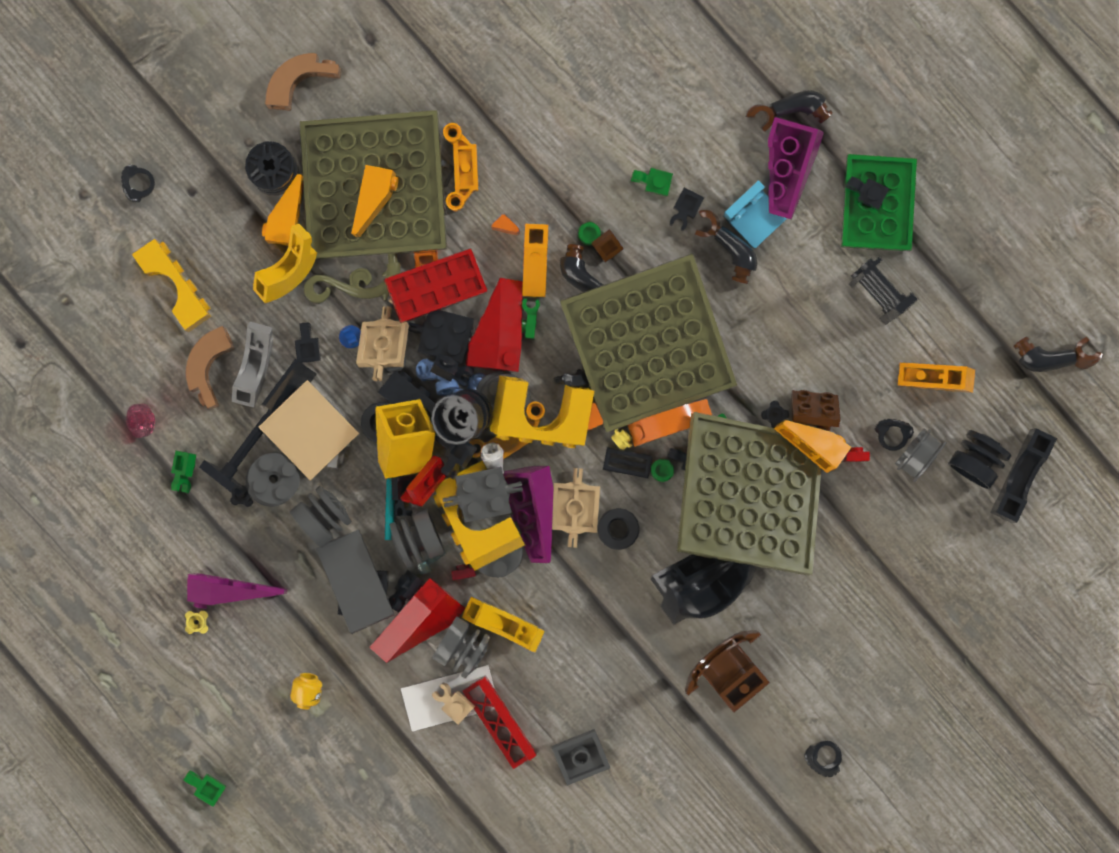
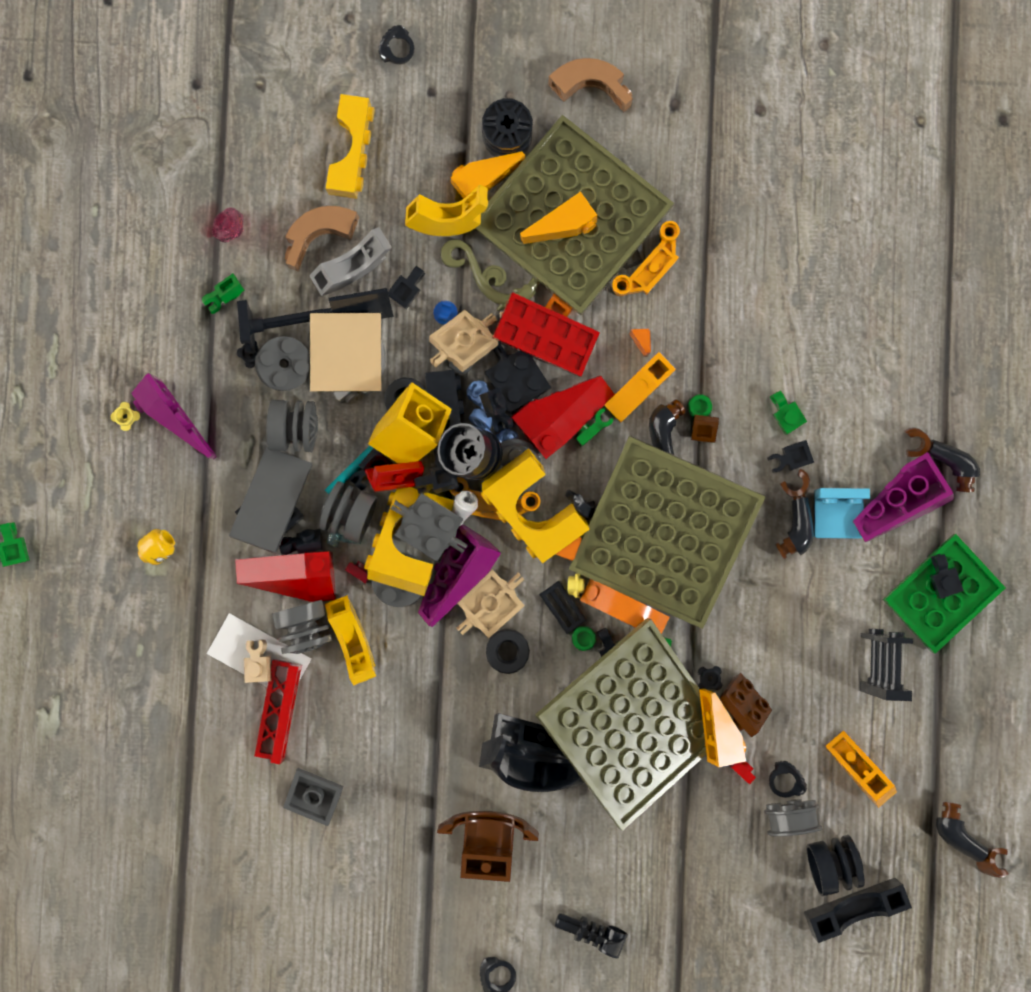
camera: 40 degrees right, 0 degrees up
none -> black piece [555,913,628,959]

